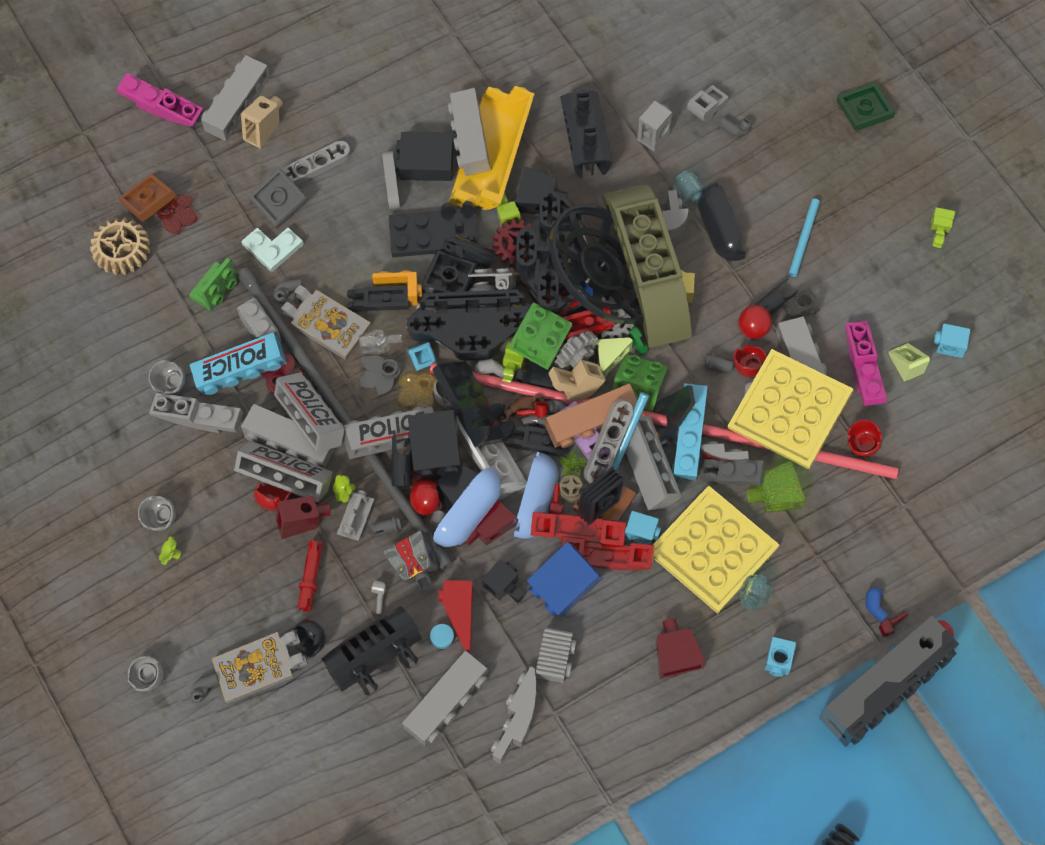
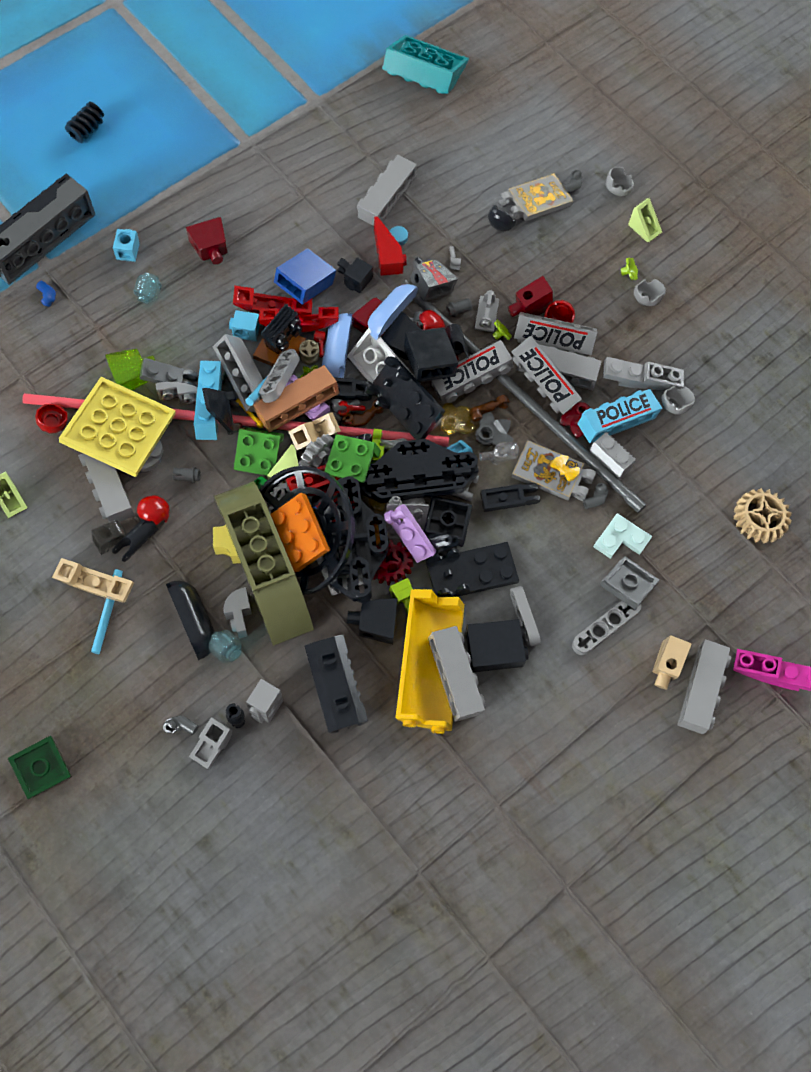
camera: 165 degrees right, 0 degrees up
dark orange tile [118,174,176,222] -> none
clear red plate [156,195,198,234] -> none
bright green bracket [189,257,238,311] -> none
red pin [297,541,323,612] -> none
black piece [321,606,422,695] -> none
light orange bracket [372,270,422,306] -> none
light grey slope [491,666,536,764] -> none
light grey brick [535,627,577,683] -> none
light yellow plate [653,486,780,614] -> none
red hair [733,344,767,378] -> none
dark pink slope [845,321,887,406] -> none
dark red hand [879,611,908,637] -> none
none -> tan slope [52,558,134,602]
none -> black pin [226,703,245,729]
none -> orange plate [270,493,330,572]
none -> lavender plate [384,504,436,563]
none -> reddish brown arm [469,395,510,422]
none -> yellow piece [551,455,580,481]
none -> yellowish green slope [628,198,662,242]

